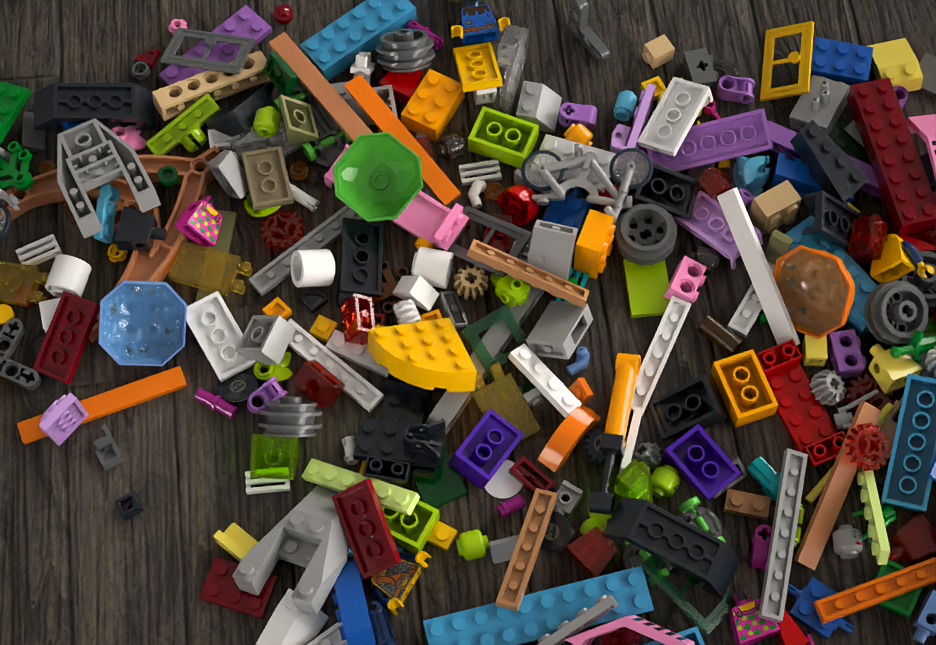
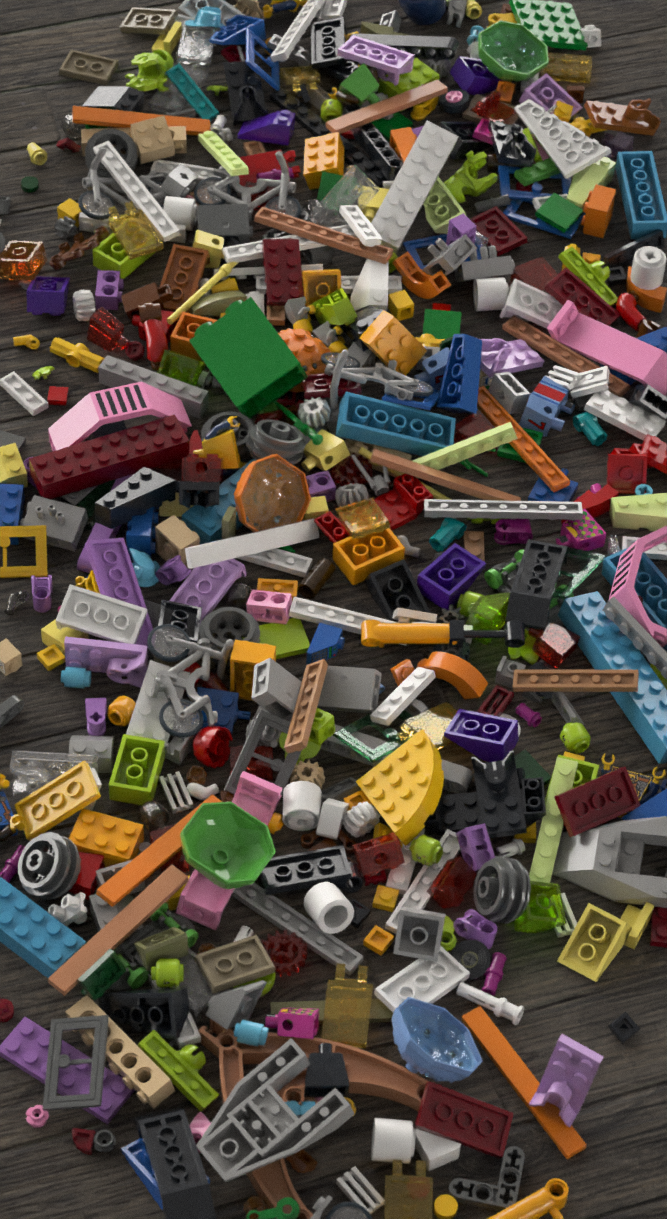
camera: 105 degrees left, 15 degrees down
dark green tile [157,165,179,187] -> none
dark grey brick [682,48,719,91] -> none
clear red brick [698,166,738,202] -> none
light grey head [832,524,863,559] -> none
clear red gear [845,423,892,471] -> none
none -> medium azure brick [233,1019,269,1047]
none -> light orange plate [257,578,298,601]
none -> blue slope [306,623,345,665]
none -> clear yellow plate [335,498,390,539]
none -> white plate [393,608,437,623]
none -> light grey arm [397,535,420,558]
none -> lime head [409,835,443,866]
none -> medium lavender brick [456,823,495,875]
none -> white pin [456,981,524,1025]
none -> light yellow slope [557,903,632,982]

